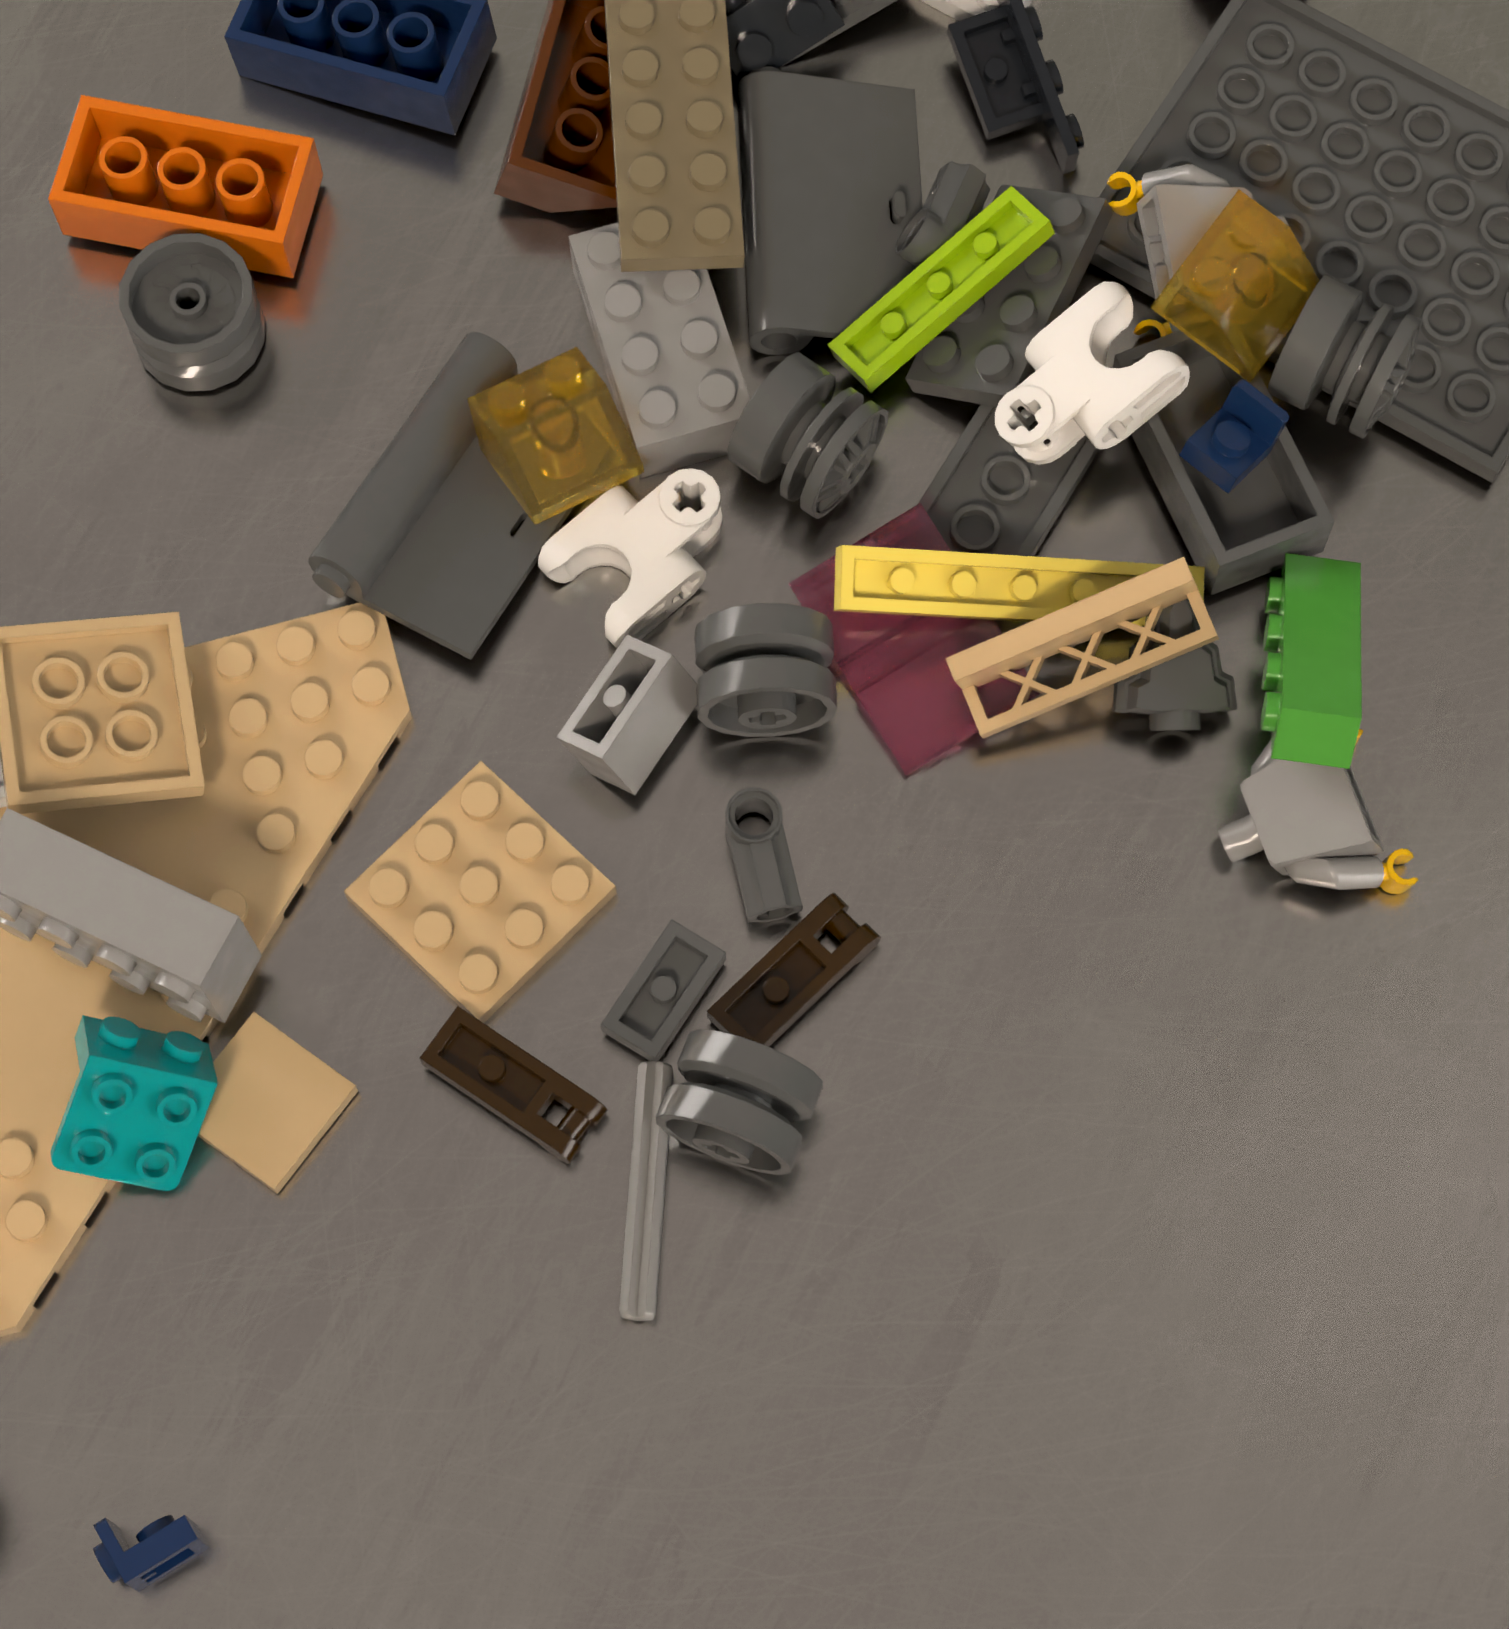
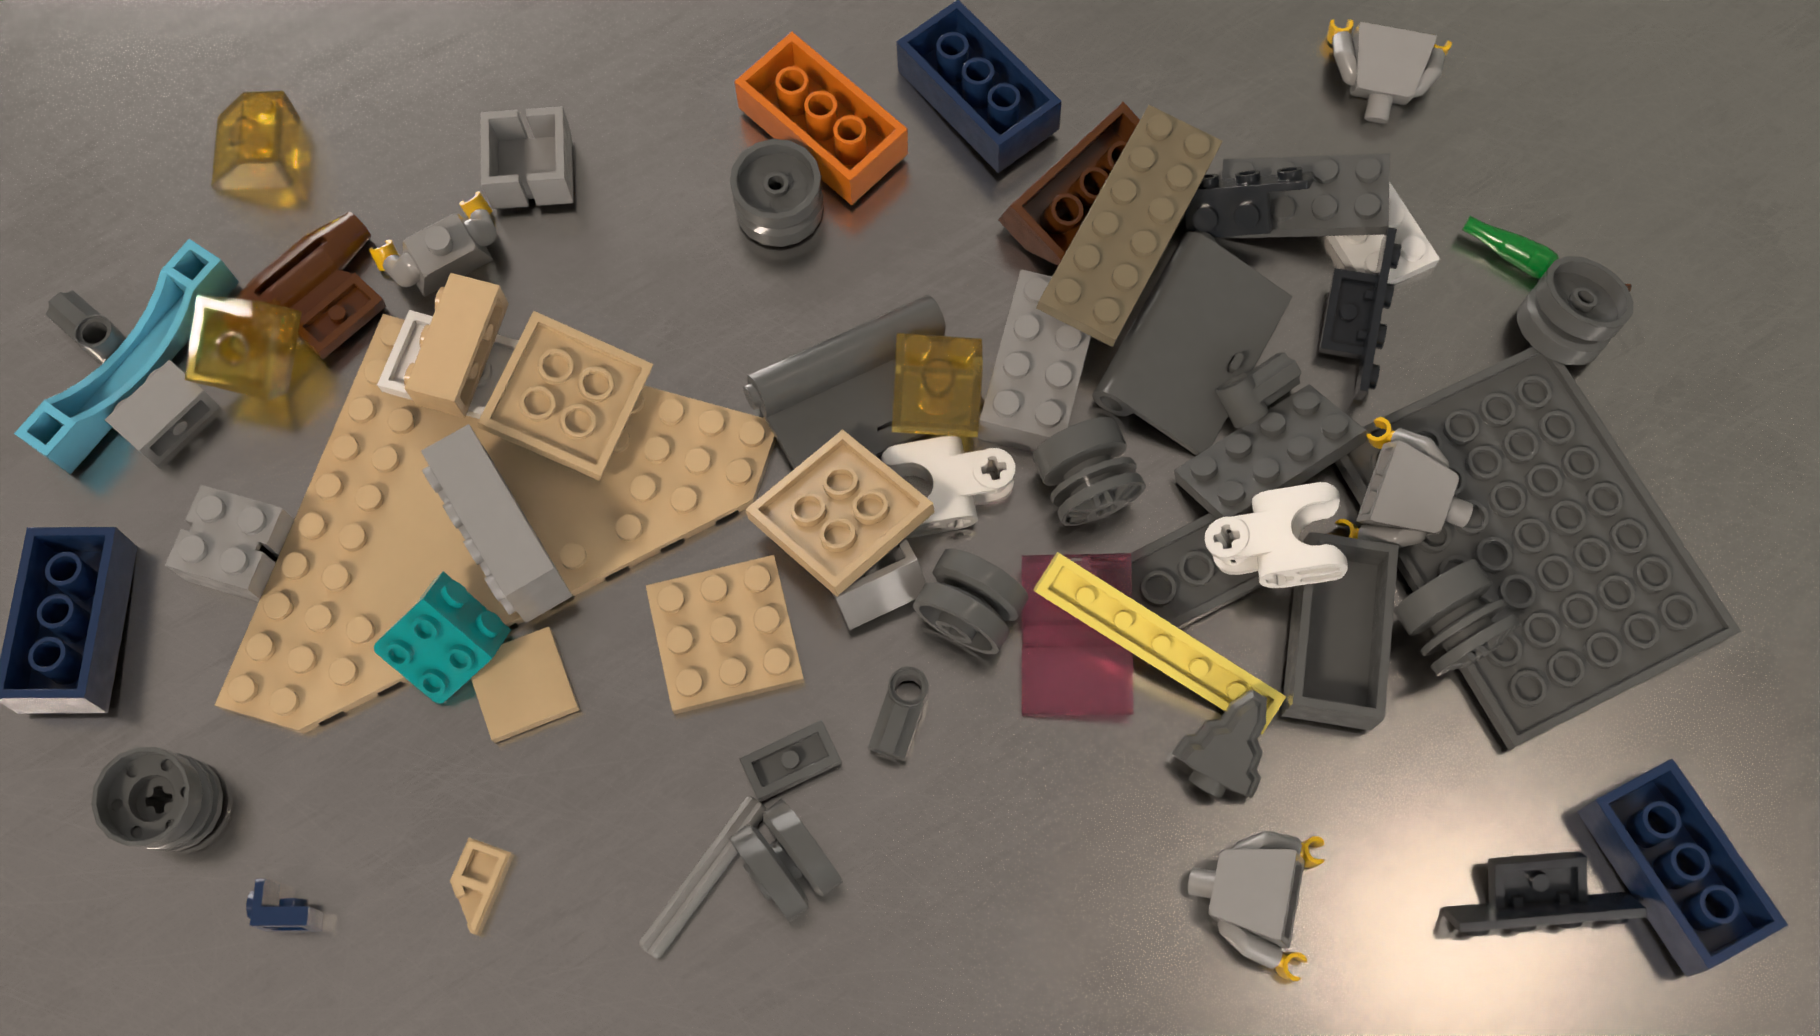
camera: 30 degrees right, 0 degrees up
dark brown plate [419,1006,608,1164] -> none
dark brown plate [707,893,881,1046] -> none
lime plate [828,186,1055,393] -> none
tan fence [945,557,1219,739] -> none
clear yellow slope [1151,189,1320,382] -> none
dark blue bracket [1179,380,1289,493] -> none
bright green brick [1261,553,1362,769] -> none
none -> tan tile [450,837,514,936]
none -> tan plate [745,429,935,597]

